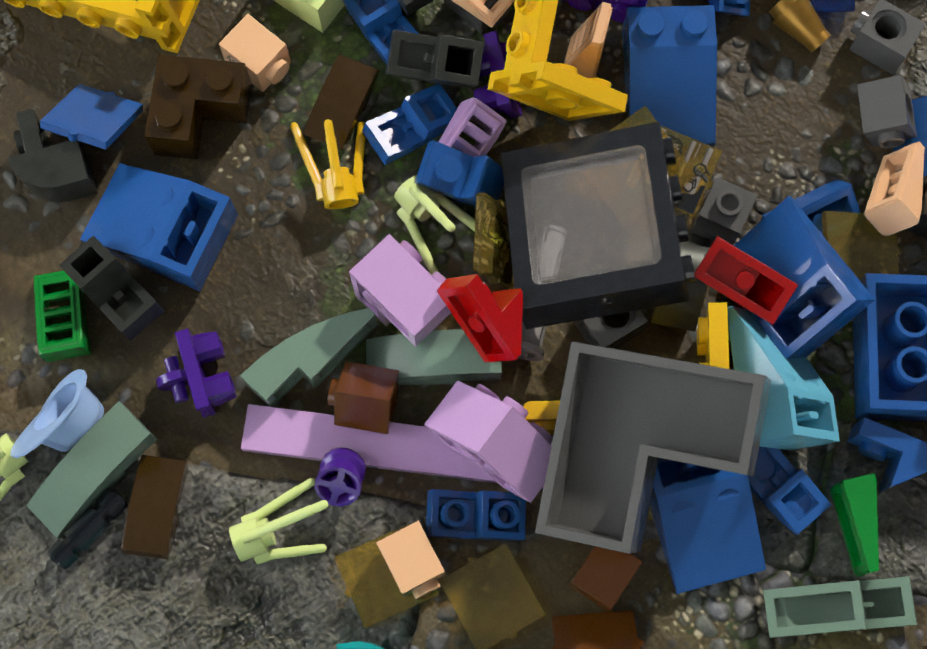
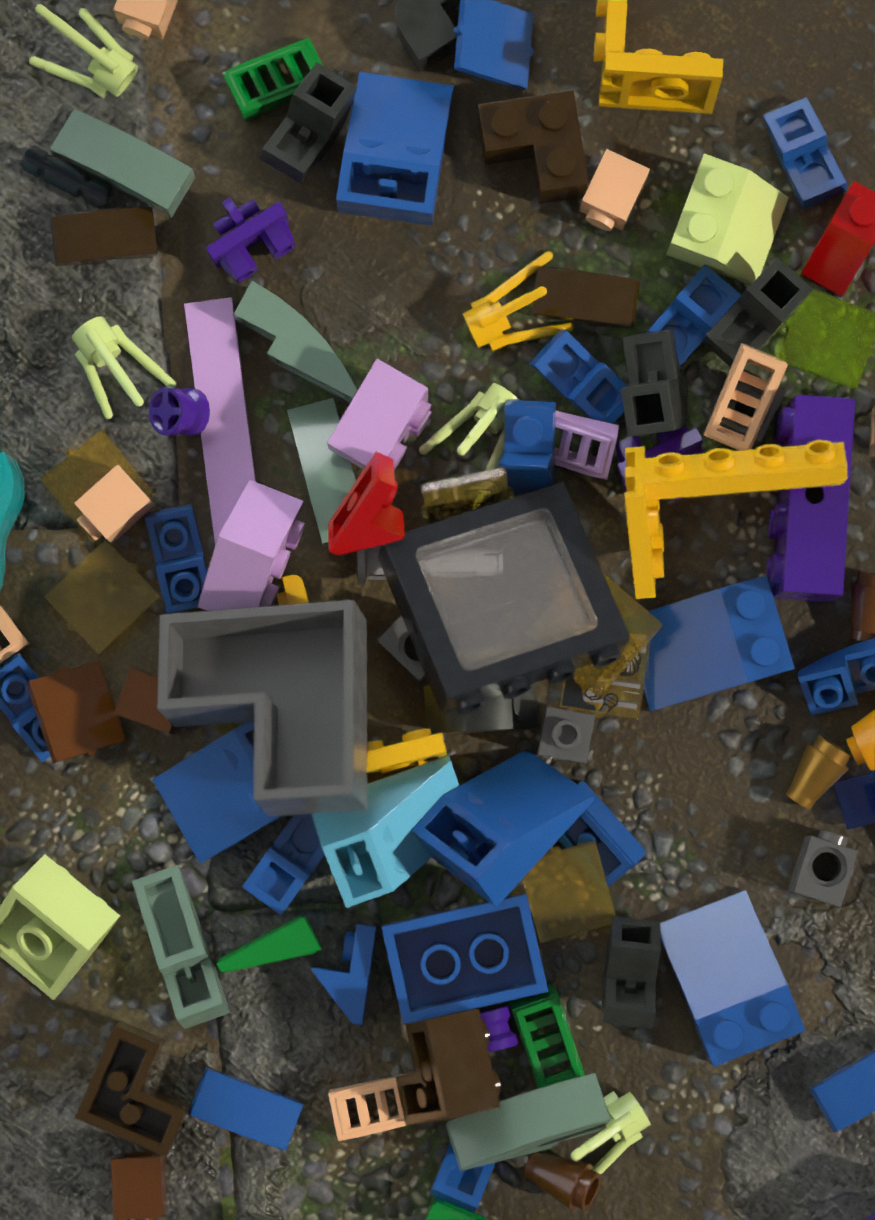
camera: 75 degrees right, 10 degrees up
light blue piece [11,369,104,458] -> none
reddish brown brick [328,361,399,434] -> none
light nougat slope [564,2,613,78] -> none
red slope [695,236,798,325] -> none
dark grey brick [857,74,917,148] -> none
light nougat slope [864,141,925,236] -> none

